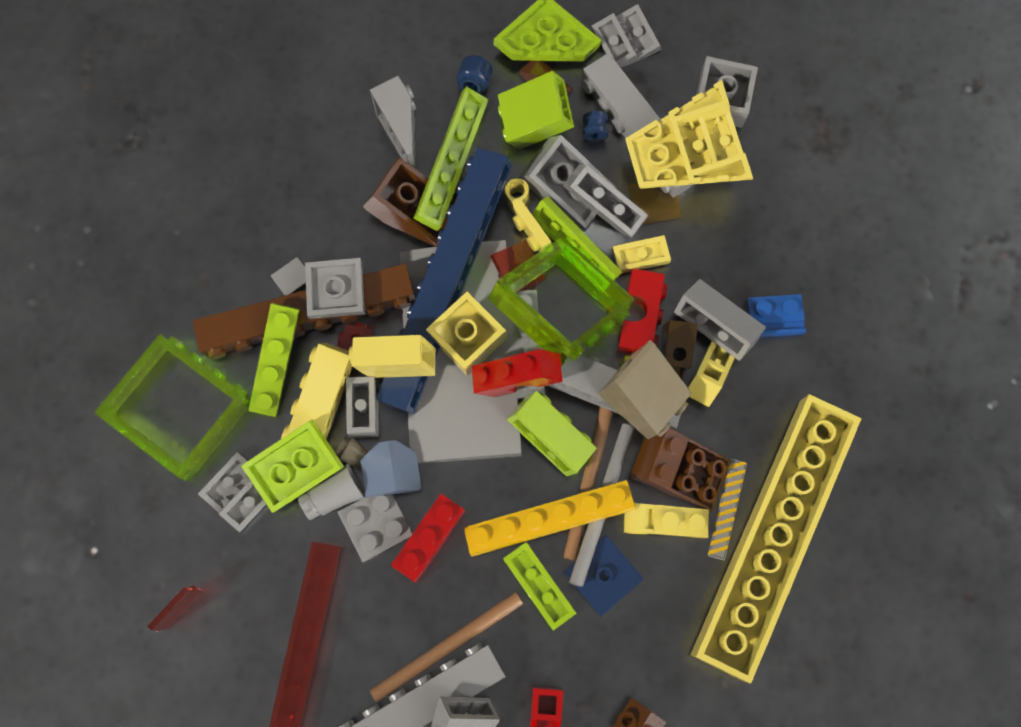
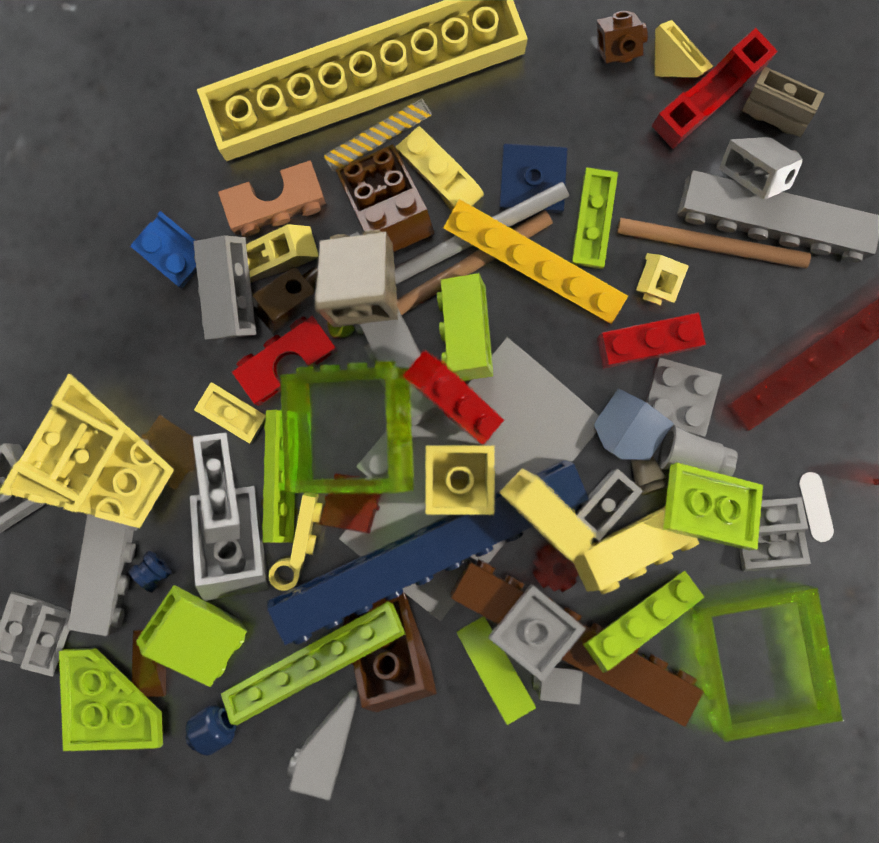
camera: 135 degrees left, 10 degrees up
none -> nougat arch [218,160,327,237]
none -> lime slope [456,616,536,725]
none -> light yellow brick [636,253,689,306]
none -> white sticker [800,472,834,542]

